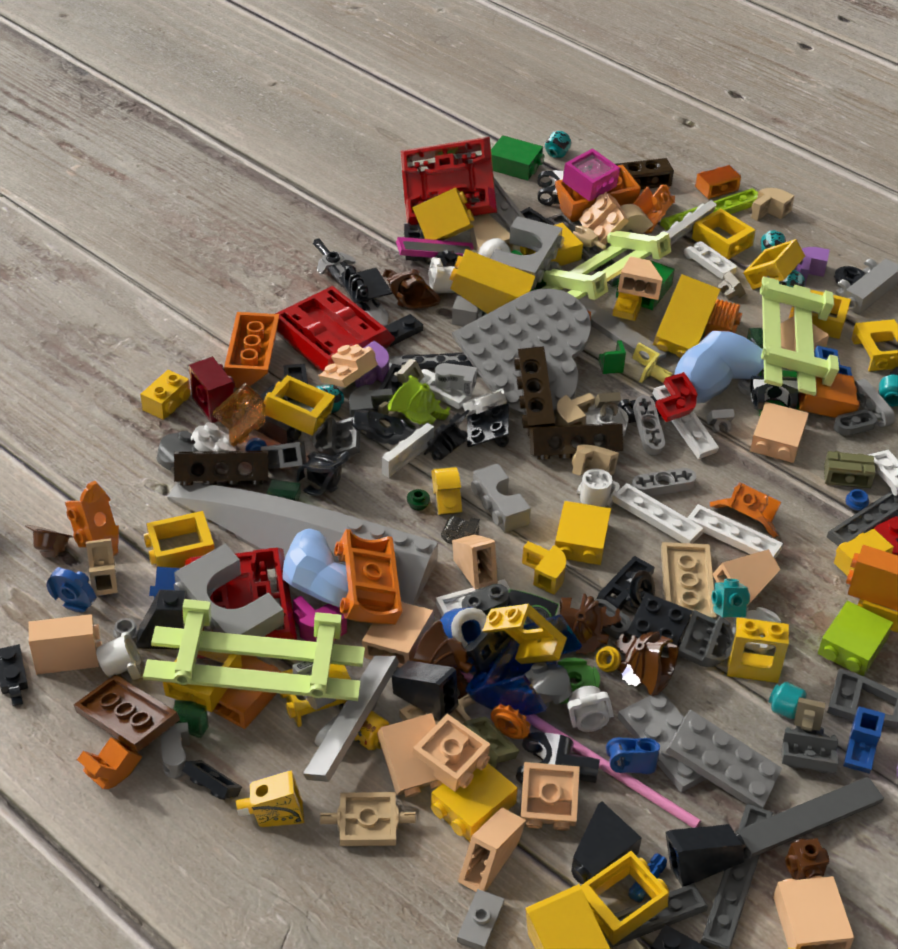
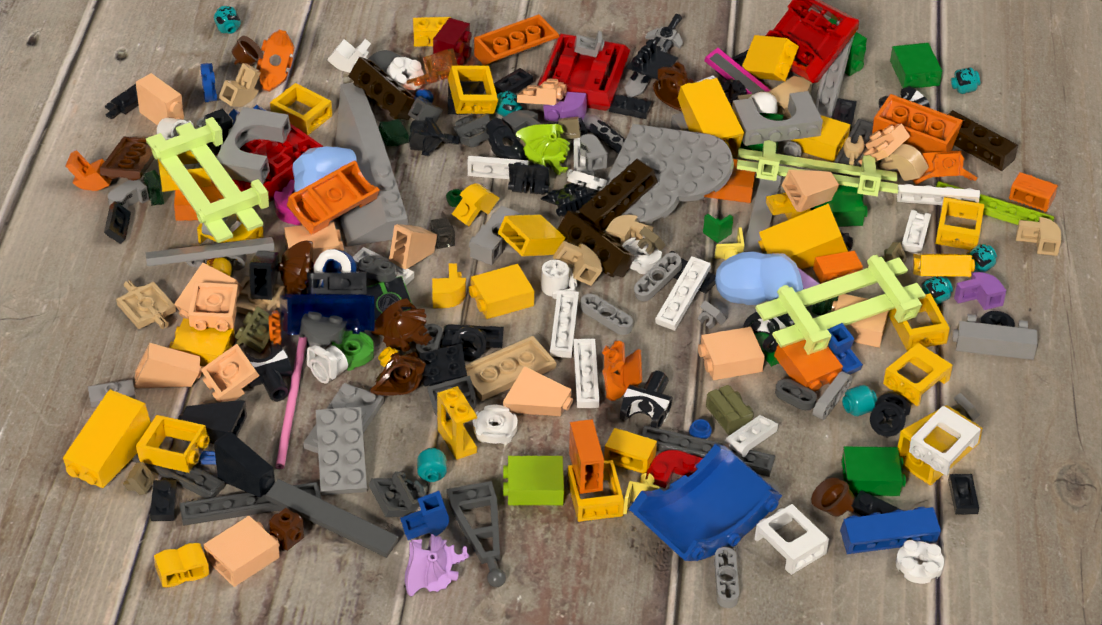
camera: 55 degrees right, 0 degrees up
yellow torso [236,770,304,827] -> none
yellow window [483,604,567,664] -> none
dark pink piece [563,148,620,201] -> none
blue piece [606,737,660,774] -> none
red plate [655,372,698,422] -> none
teal brick [711,579,750,618] -> none
dark tan tile [794,697,826,731] -> none
none -> white brick [327,39,371,73]
none -> yellow brick [498,215,566,256]
none -> light grey bracket [574,31,605,57]
none -> black connector [620,370,673,429]

